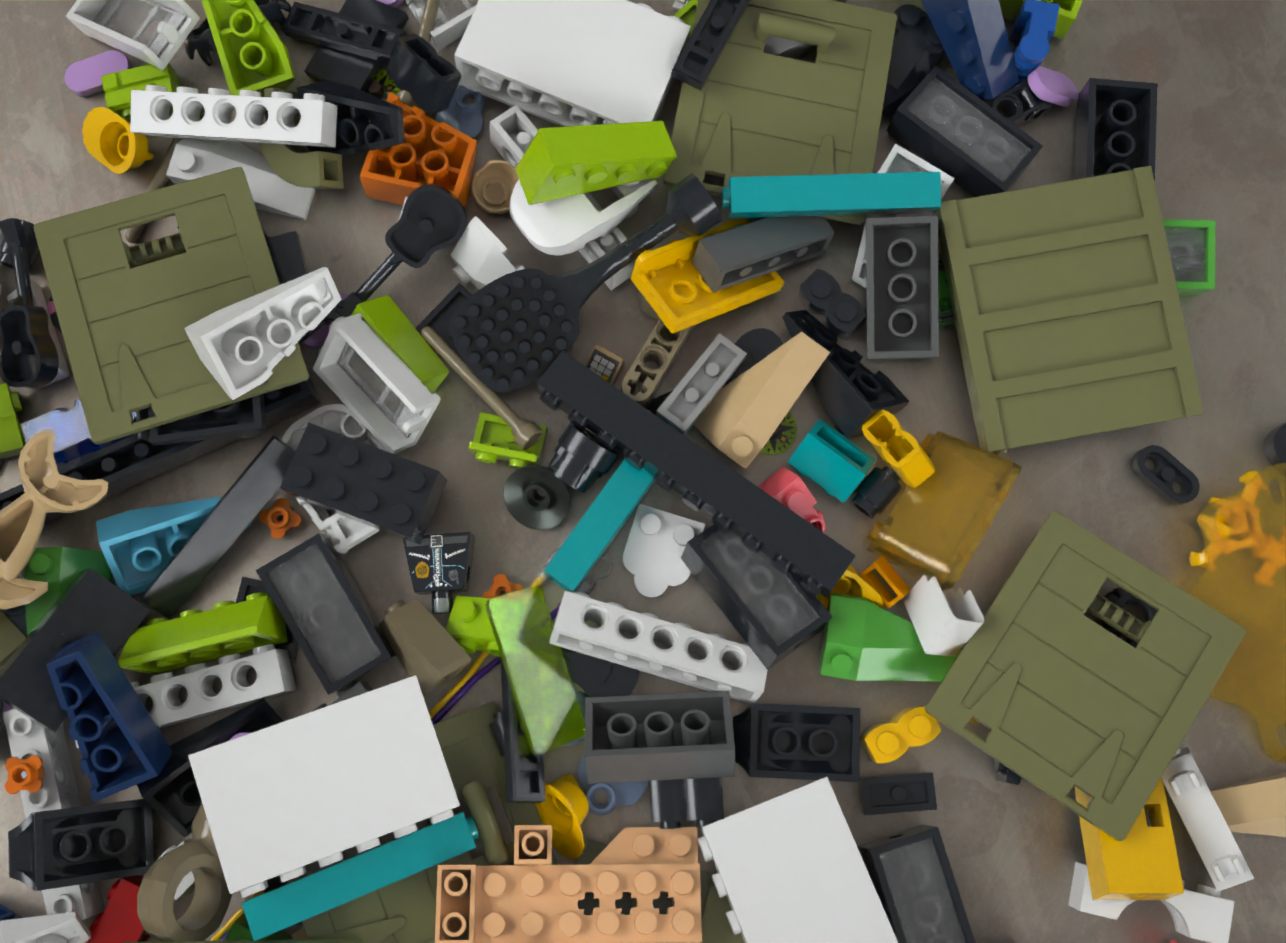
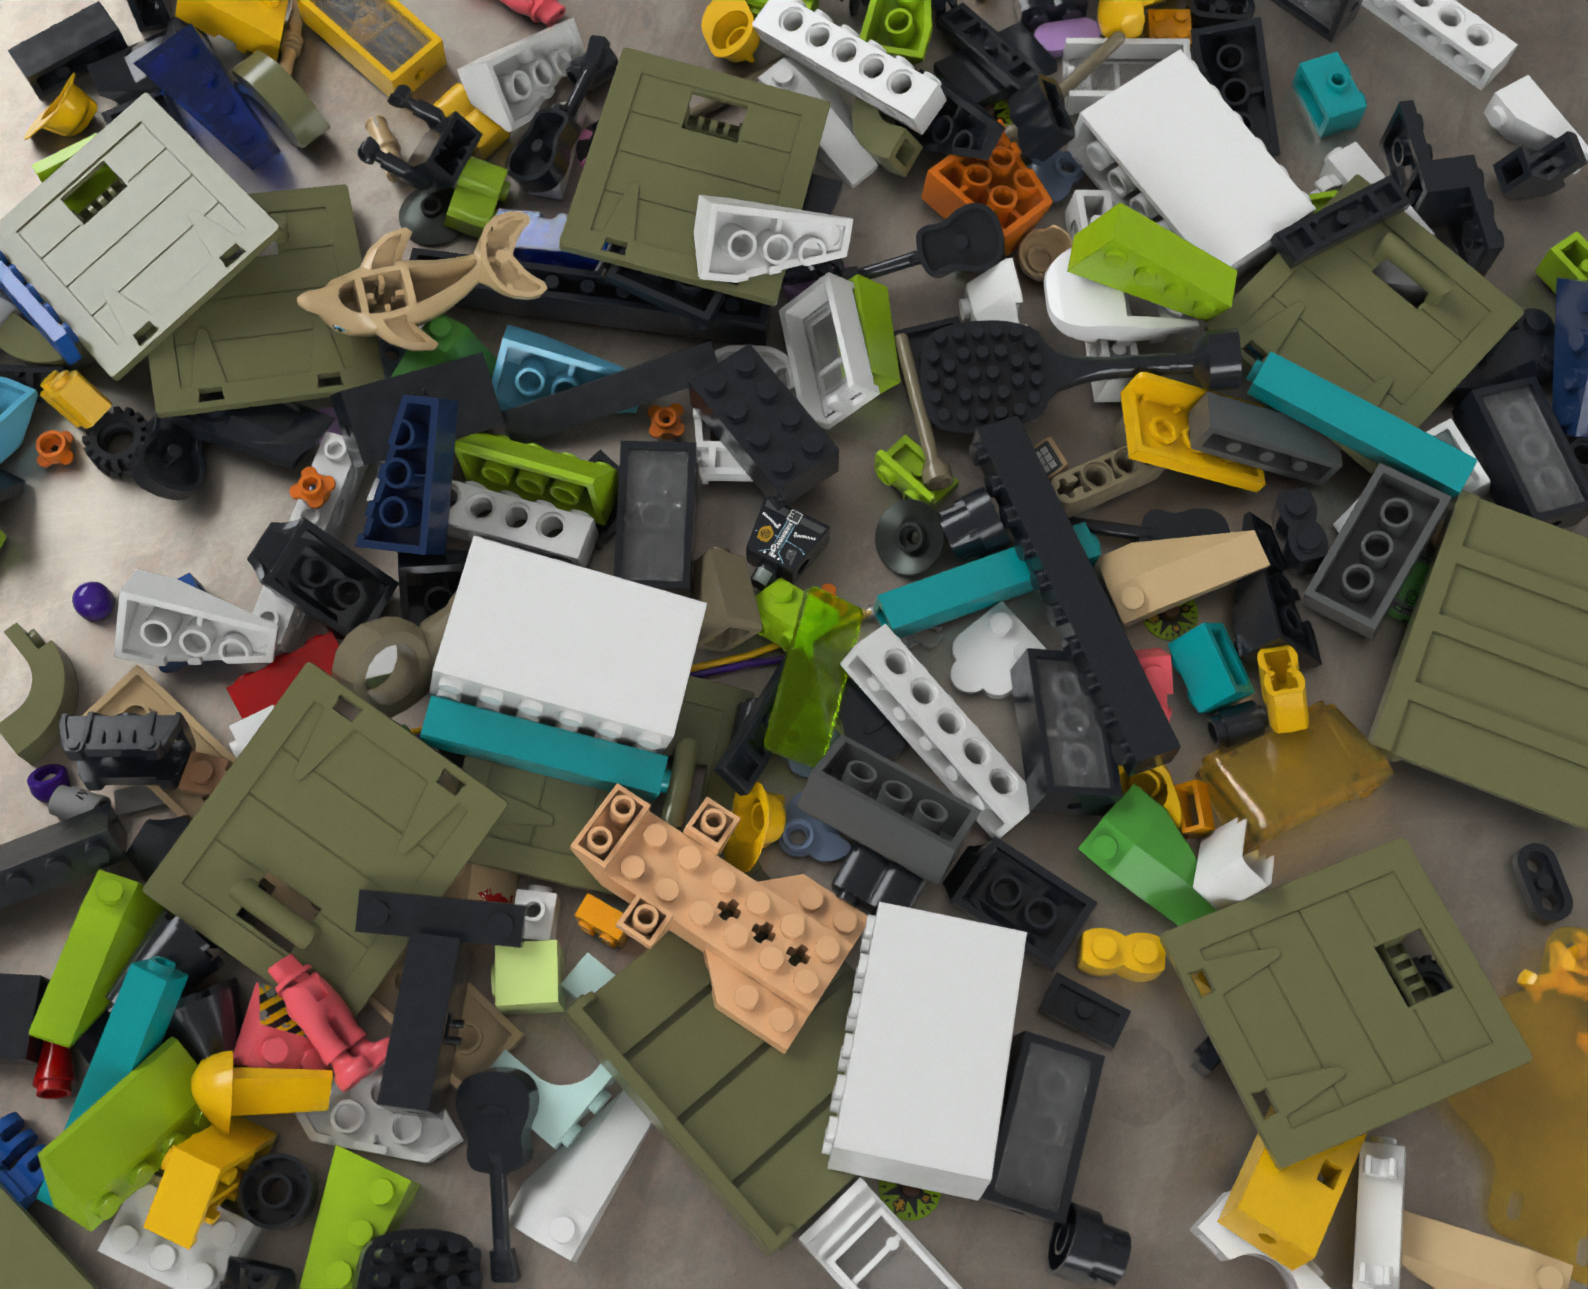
camera: 30 degrees right, 10 degrees down
light grey plate [656,333,747,435] -> none

